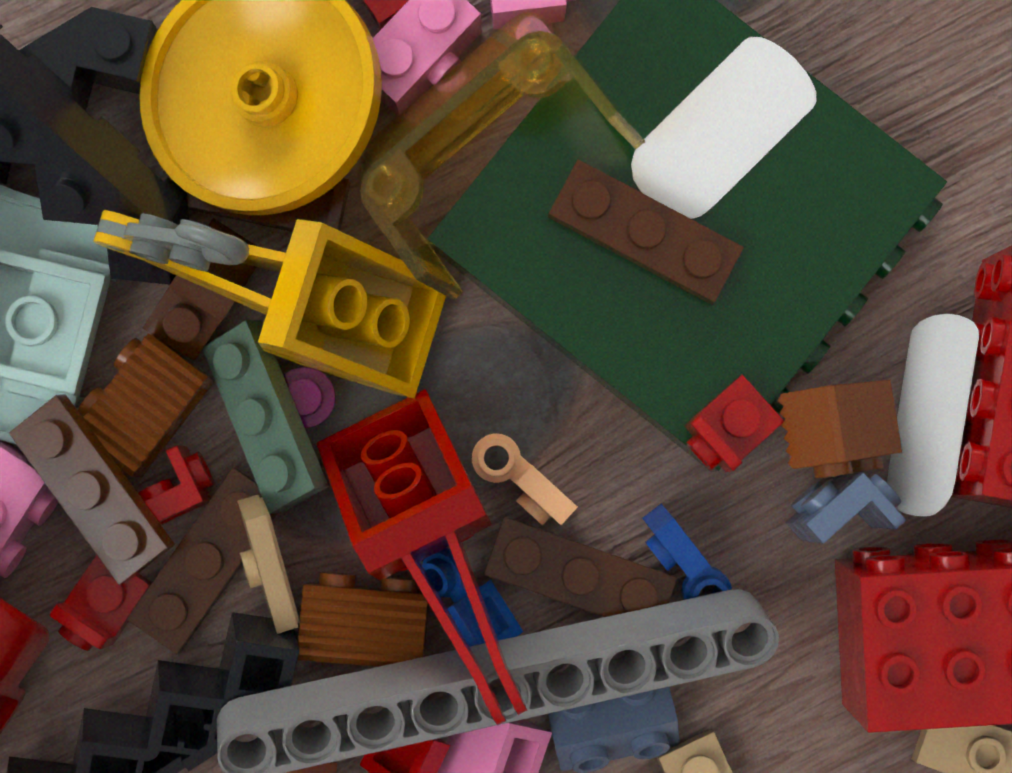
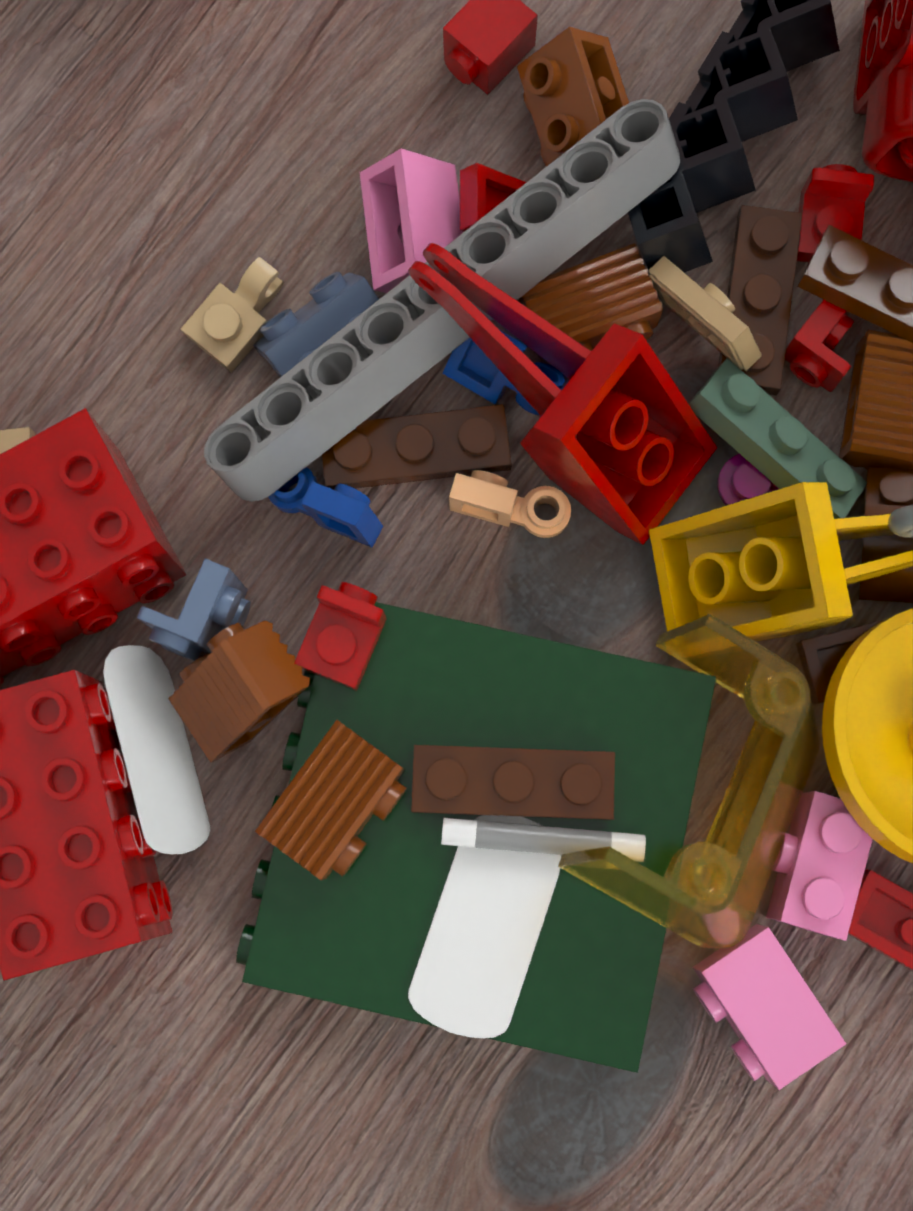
camera: 160 degrees right, 5 degrees down
none -> dark orange brick [255,720,407,880]
none -> light grey bar [441,818,646,862]

